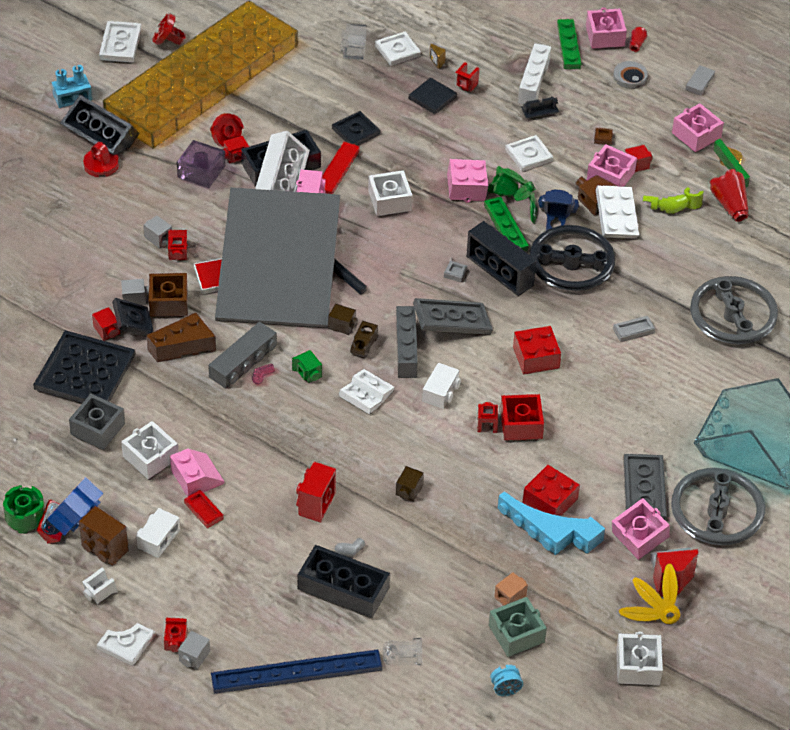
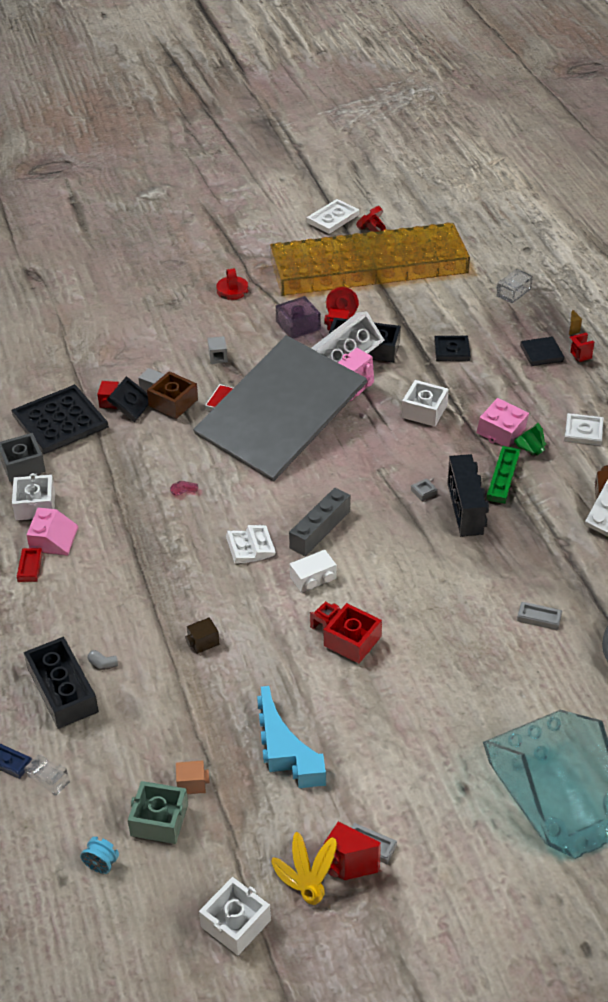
camera: 40 degrees right, 5 degrees down
medium azure brick [52,65,92,108] -> none
black slope [60,95,140,155] -> none
reddish brown wedge [146,313,216,362] -> none
red window [168,230,188,260] -> none
dark grey brick [208,321,277,389] -> none
green window [292,350,322,383] -> none
red brick [296,461,336,523] -> none
red tile [322,142,360,194] -> none
dark brown brick [328,303,358,335] -> none
black axle [333,259,367,294] -> none
dark brown leg [350,320,378,358] -> none
white tile [375,32,421,66] -> none
dark grey tile [413,298,493,335] -> none
green plant [501,168,538,224] -> none
red brick [513,326,561,375] -> none
red brick [522,464,580,516] -> none
black piece [530,225,615,291] -> none
dark blue piece [538,189,579,230] -> none
bright pink brick [612,498,670,560] -> none
dark grey tile [623,454,667,521] -> none
dark grey piece [671,468,765,545] -> none

